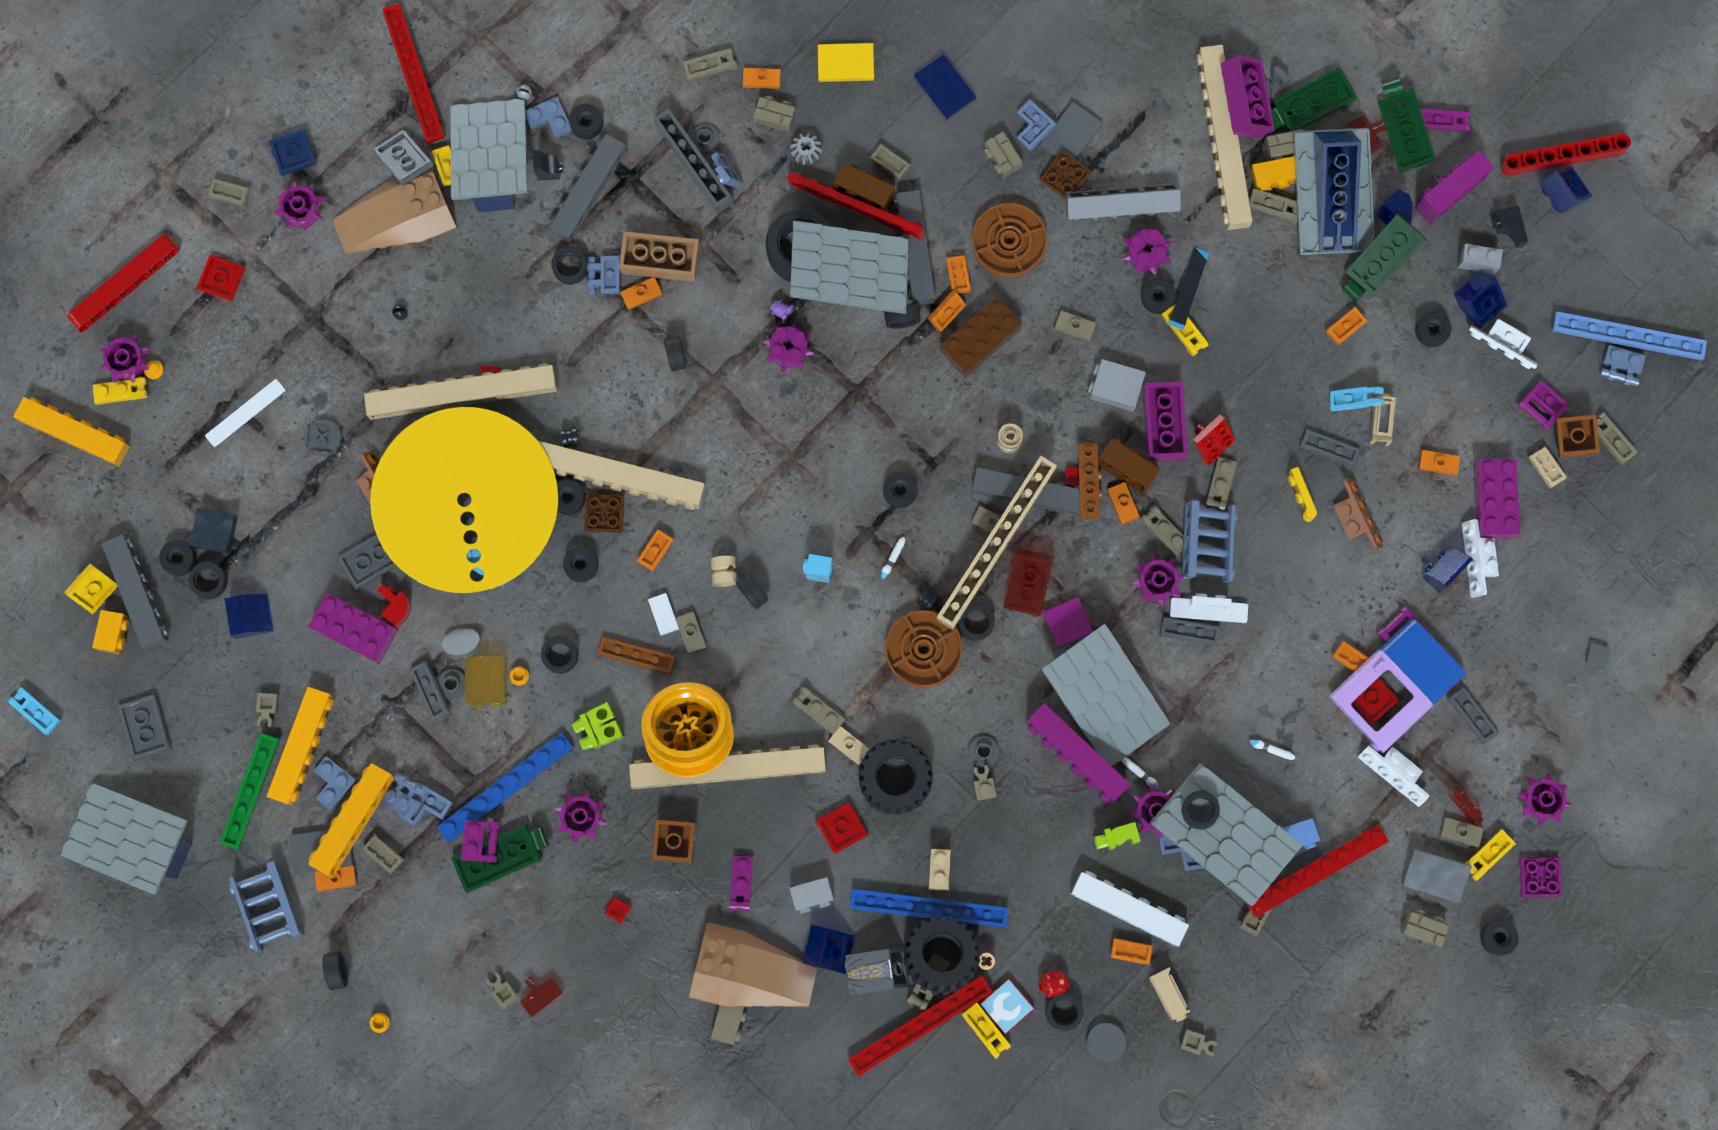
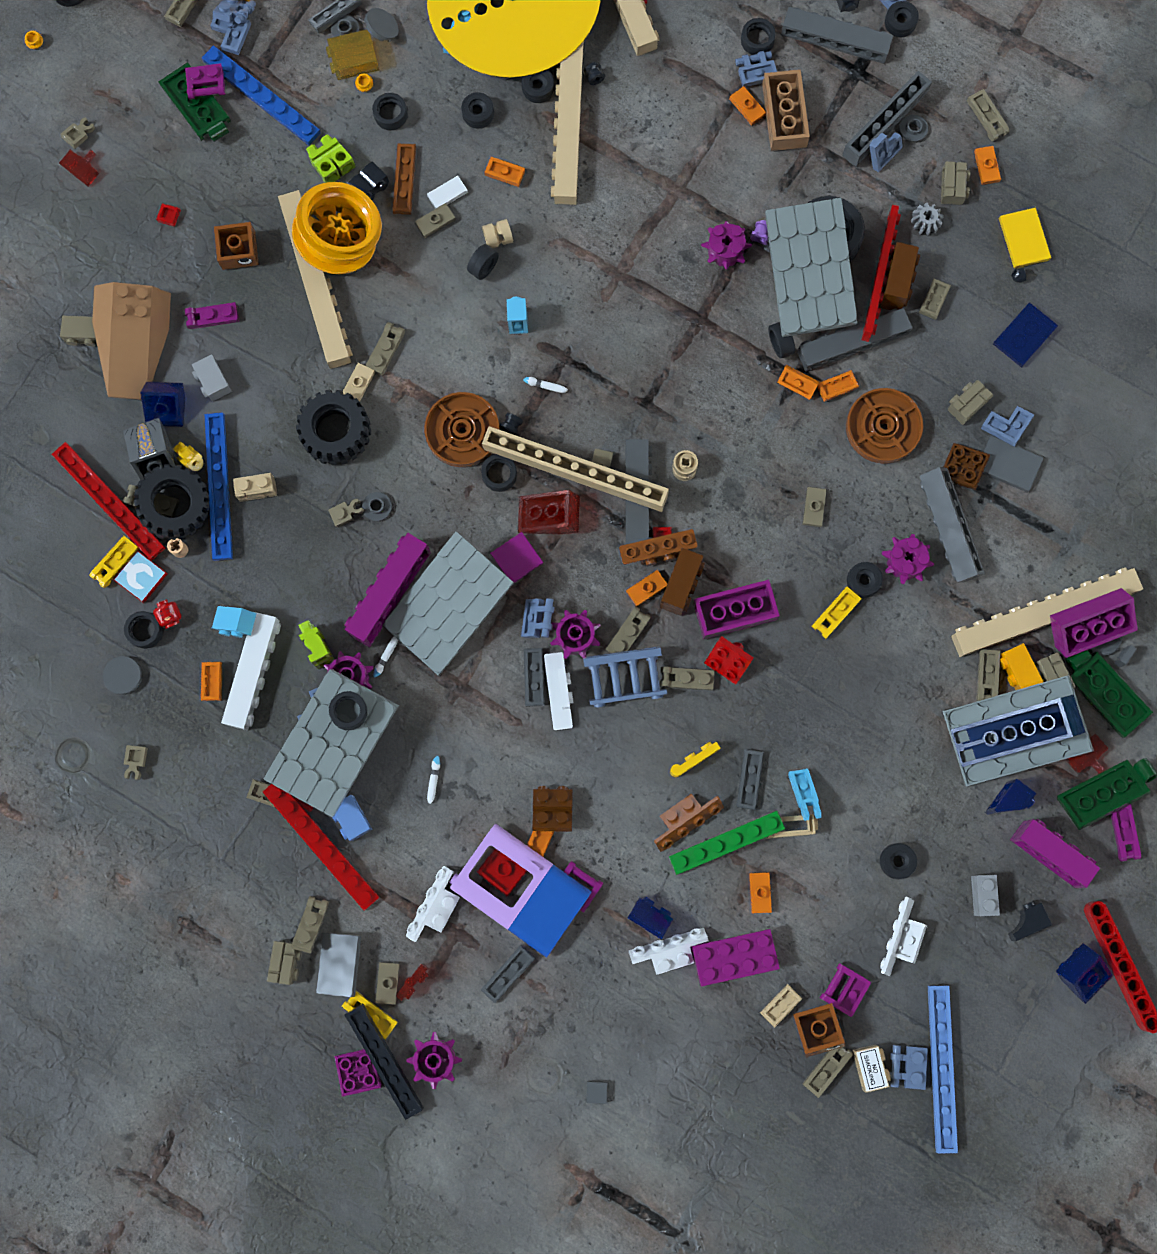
camera: 80 degrees right, 0 degrees up
magenta brick [555,790,607,843] -> none
reddish brown tile [584,494,625,533] -> none
black tyre [664,336,686,372] -> none
red tile [815,802,868,855] -> none
black tyre [883,472,917,508] -> none
reddish brown brick [940,297,1022,378] -> none
light grey brick [1088,359,1146,412] -> none
tan window [1149,967,1190,1022] -> none
black sticker [1169,247,1209,330] -> none
orange plate [1326,307,1367,346] -> none
dark green hinge [1342,213,1427,302] -> none
clear blue slope [1454,271,1508,329] -> none
black tyre [1480,920,1519,956] -> none
none -> yellow hips [173,442,204,471]
none -> medium azure brick [212,606,257,638]
none -> dark tan plate [291,896,329,953]
none -> black plate [345,1003,424,1120]
none -> black brick [347,161,389,201]
none -> sand blue plate [521,598,555,638]
none -> reddish brown plate [532,786,573,832]
none -> green plate [669,811,785,875]
none -> brick [852,1045,891,1093]
none -> black hinge [1011,267,1026,282]

